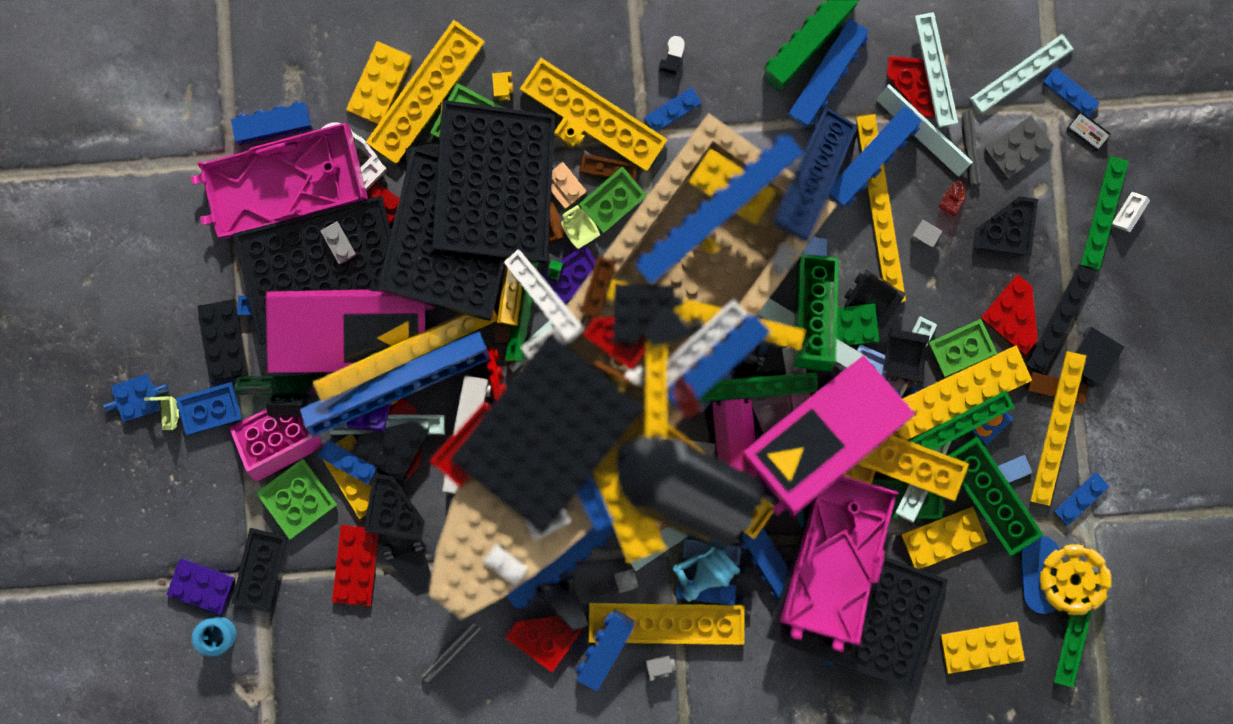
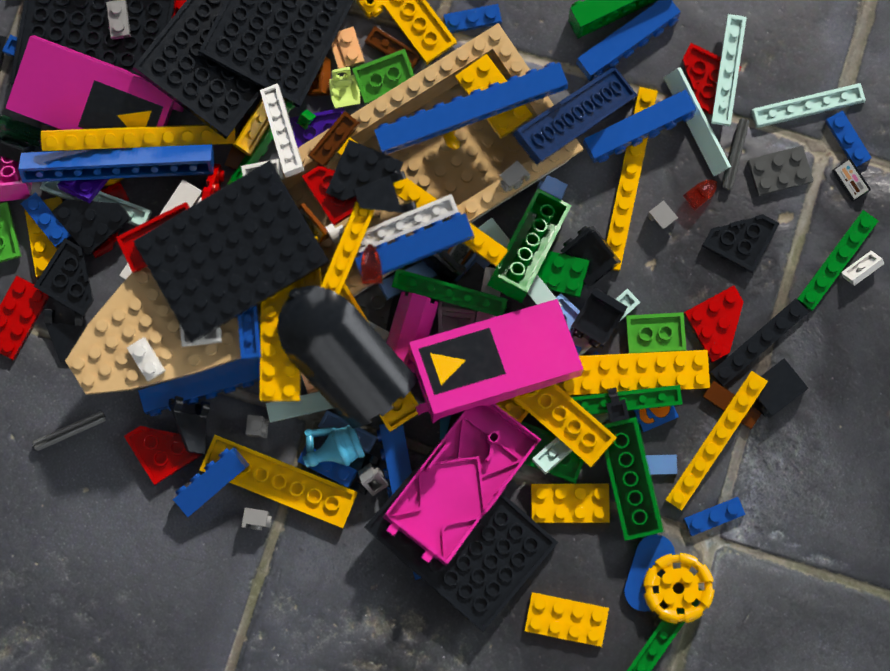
camera: 20 degrees right, 5 degrees down
none -> light grey brick [358,463,388,496]
none -> black plate [605,387,629,423]

